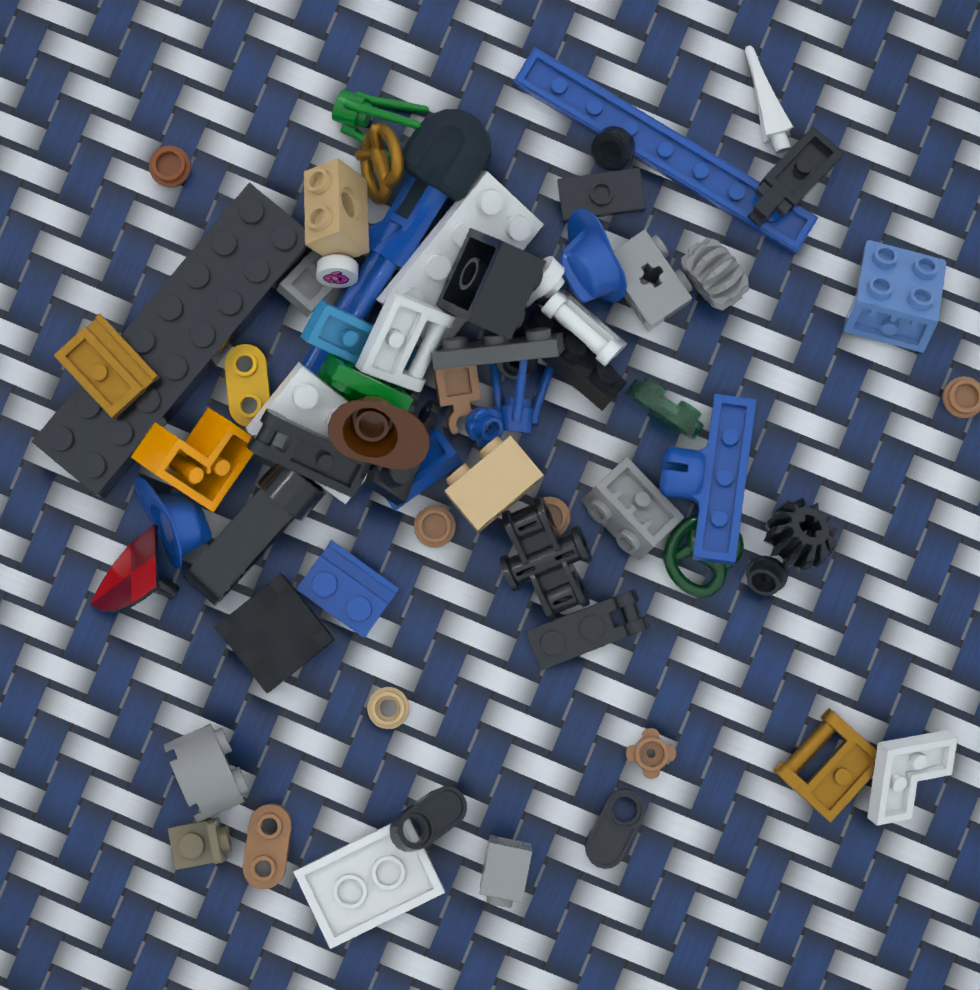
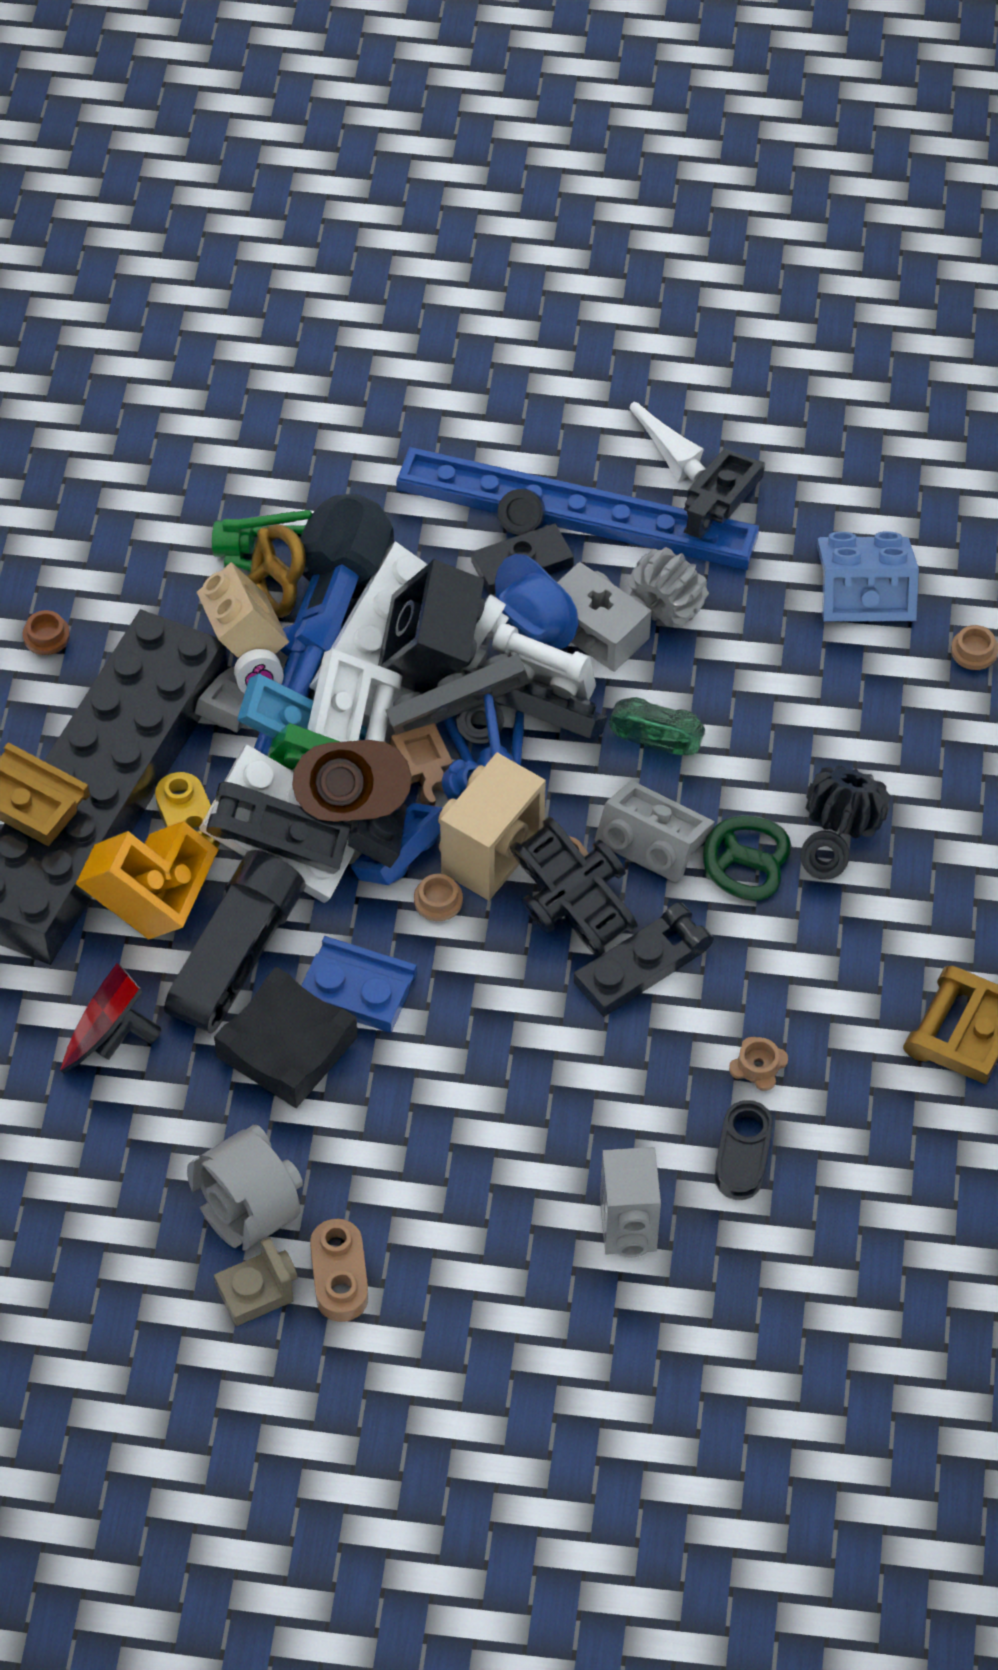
camera: 15 degrees left, 30 degrees down
blue piece [134,476,212,569] -> none
white plate [294,819,445,949] -> none
tan plate [367,687,410,729] -> none
black piece [390,786,467,852] -> none
blue plate [660,394,756,565] -> none

